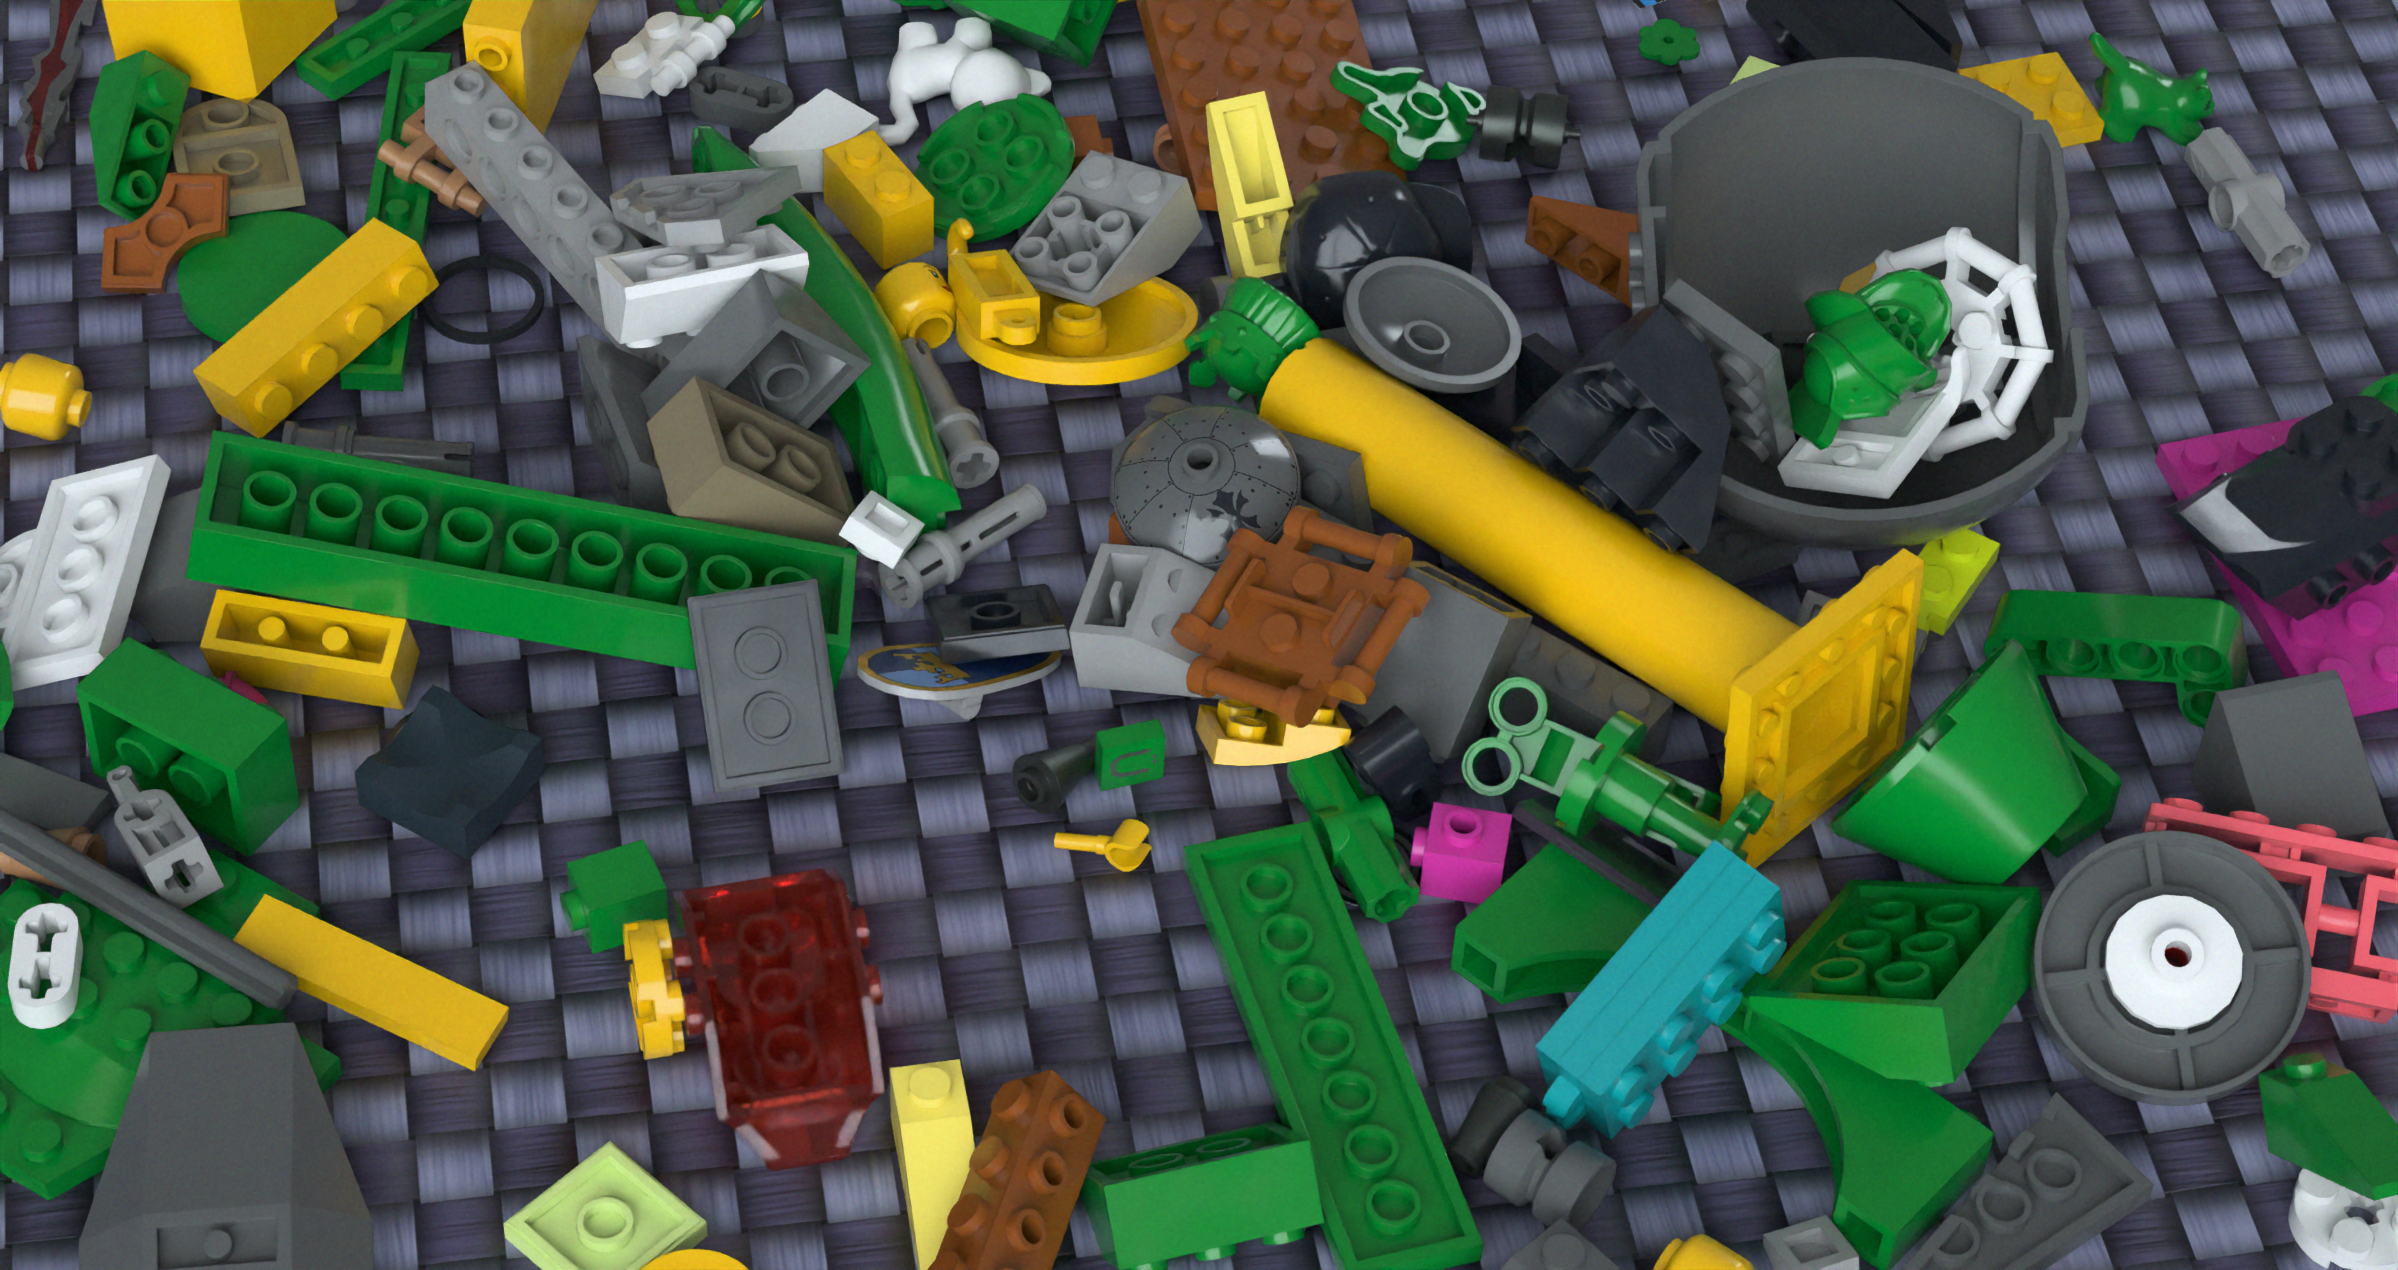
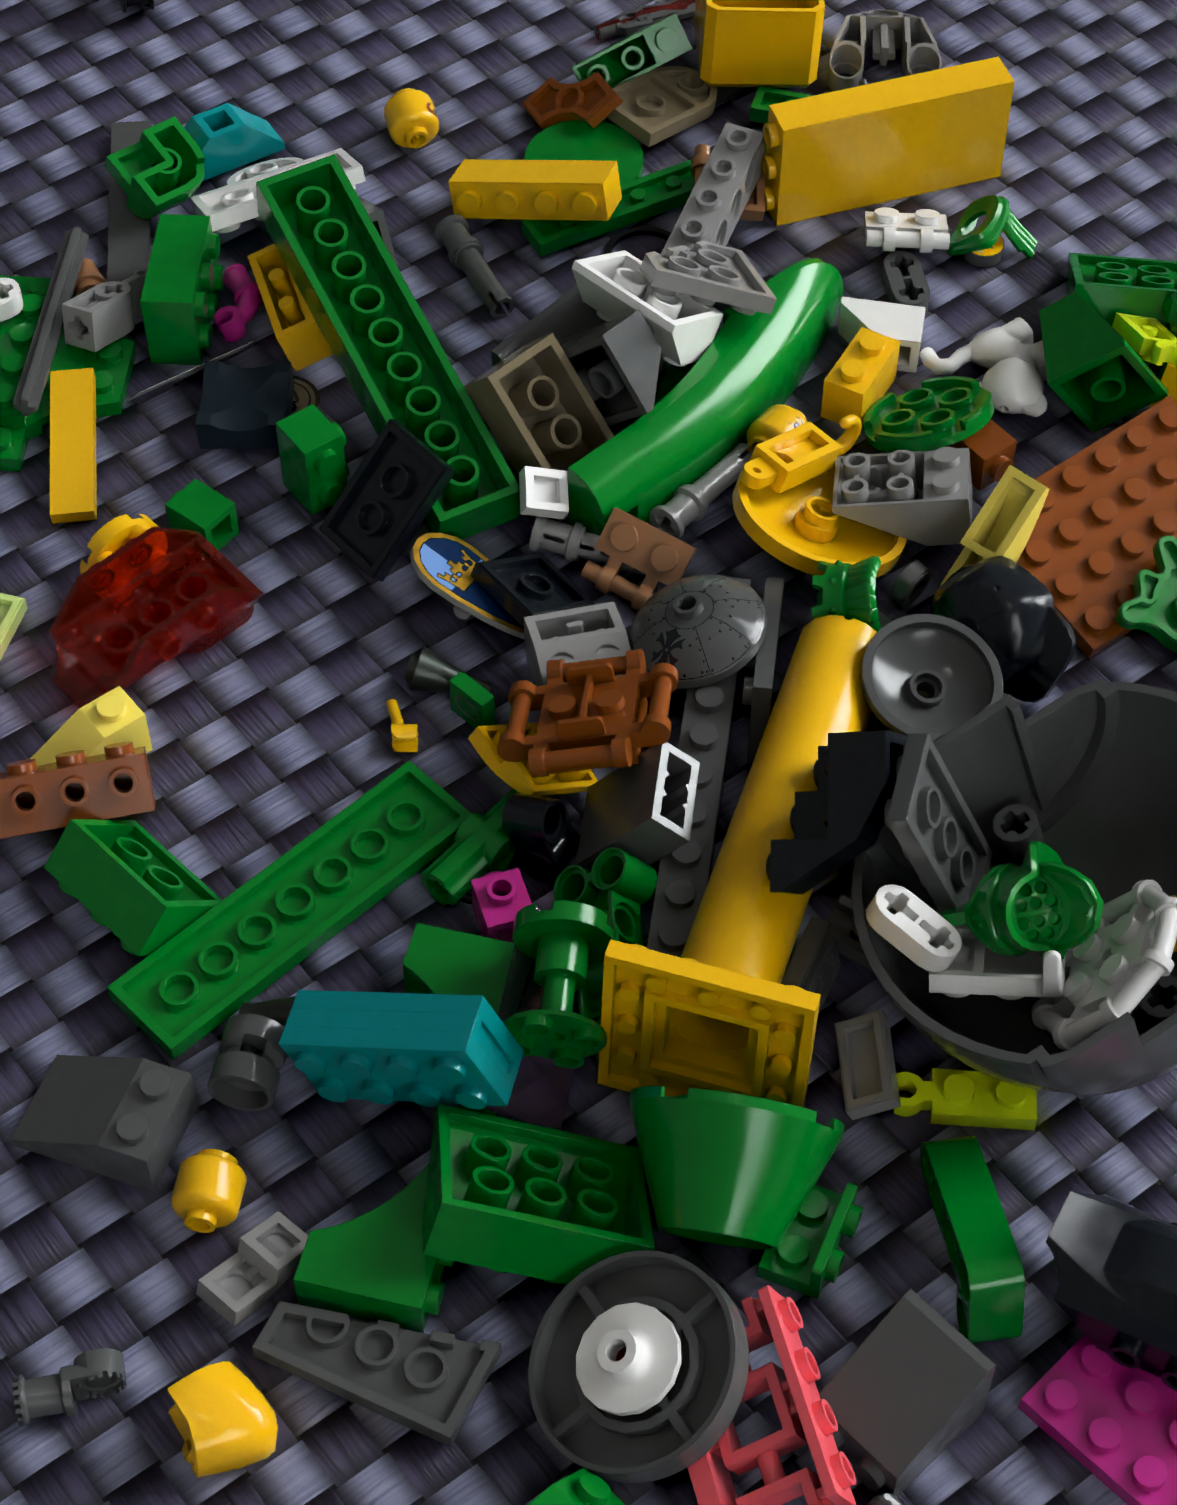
camera: 65 degrees right, 5 degrees up
none -> white sticker [130,341,253,400]
none -> green brick [275,404,350,515]
none -> medium nougat plate [580,507,697,611]
none -> white beam [866,884,962,972]

